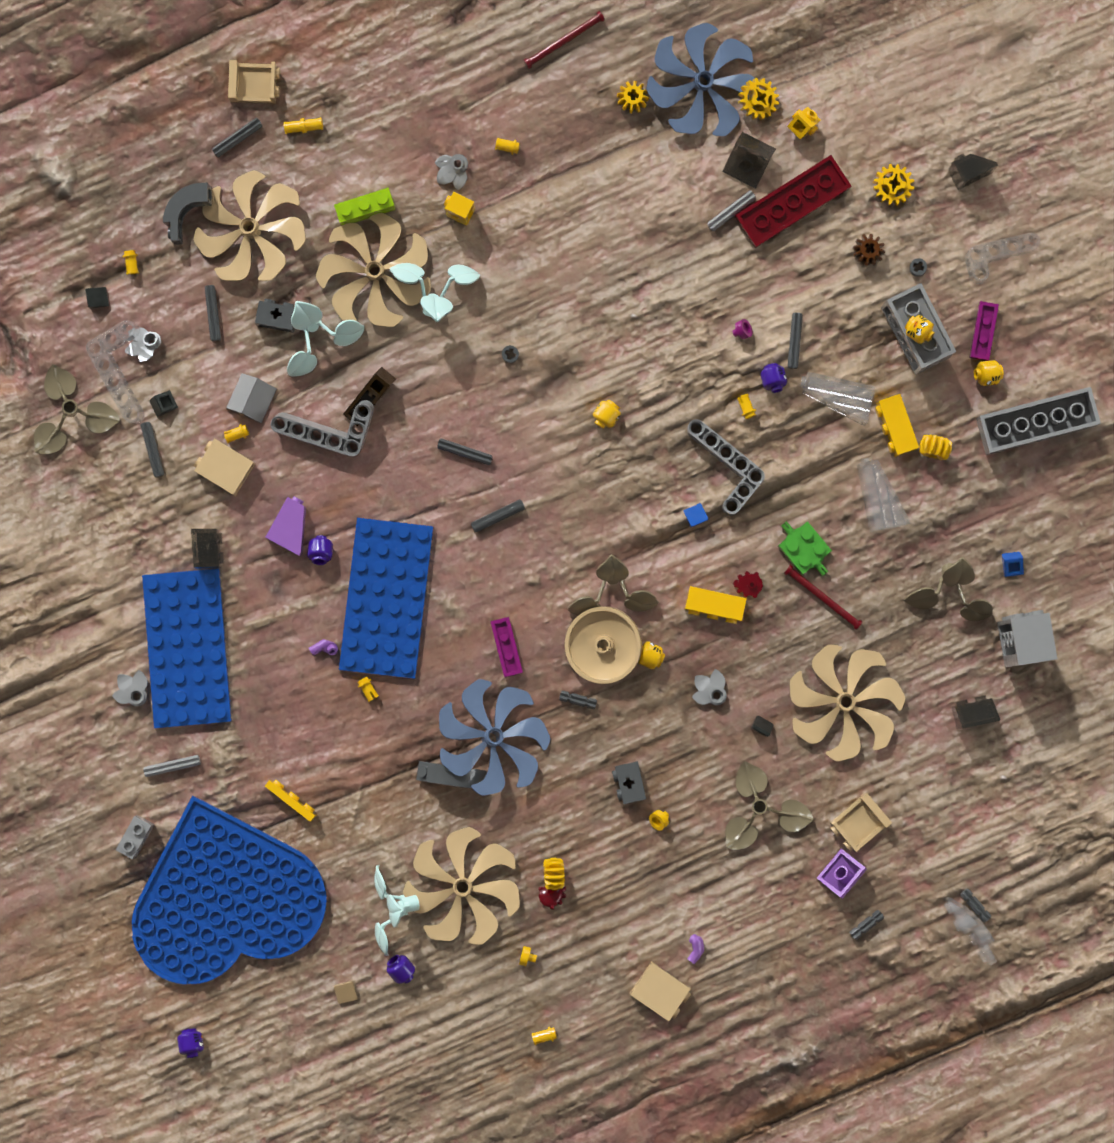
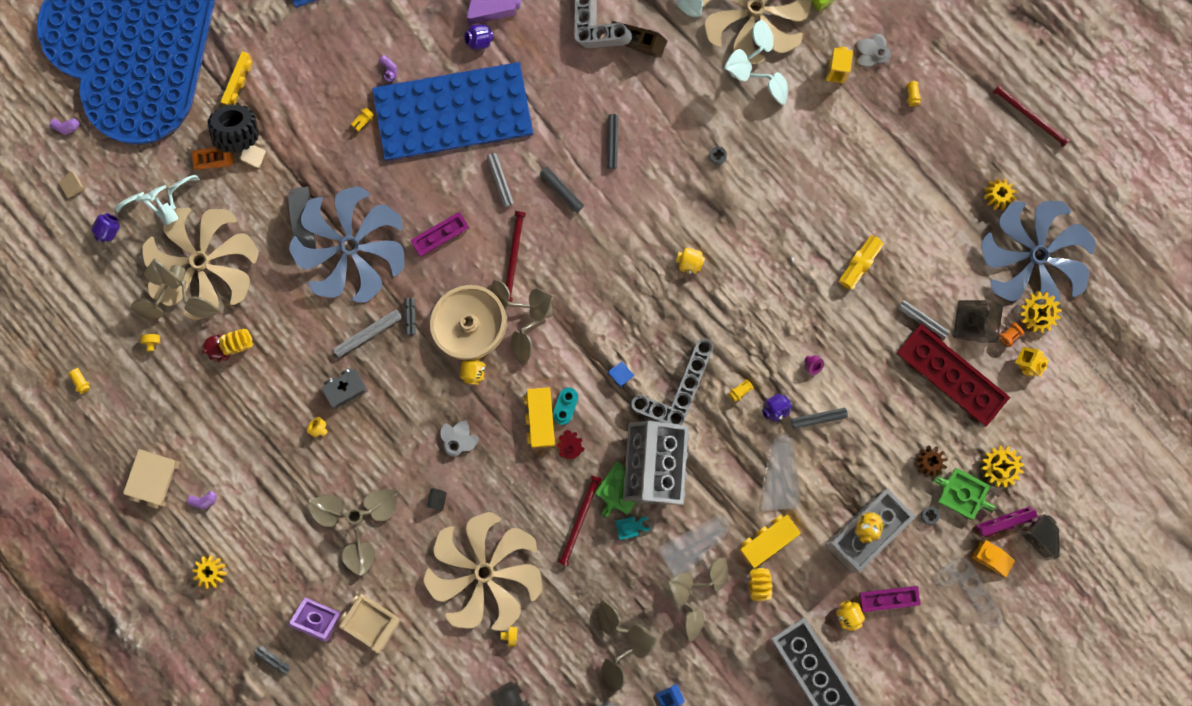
camera: 70 degrees right, 5 degrees down
none -> medium lavender arm [50,118,79,135]
none -> dark tan plant [130,258,221,320]
none -> orange slope [191,147,234,170]
none -> yellow gear [192,555,227,589]
none -> black tyre [207,104,259,153]
none -> tan slope [240,145,266,169]
none -> light grey axle [333,310,402,357]
none -> light grey axle [487,153,514,207]
none -> yellow tile [501,627,518,647]
none -> dark red bar [505,211,526,302]
none -> teal plate [553,387,578,425]
none -> teal plate [615,516,651,540]
none -> light grey brick [623,421,689,505]
none -> dark tan plant [665,557,728,643]
none -> yellow piece [838,235,884,290]
none -> bright green plate [933,468,995,520]
none -> light orange slope [971,540,1015,577]
none -> magenta plate [975,506,1038,537]
none -> orange bush [998,322,1024,347]

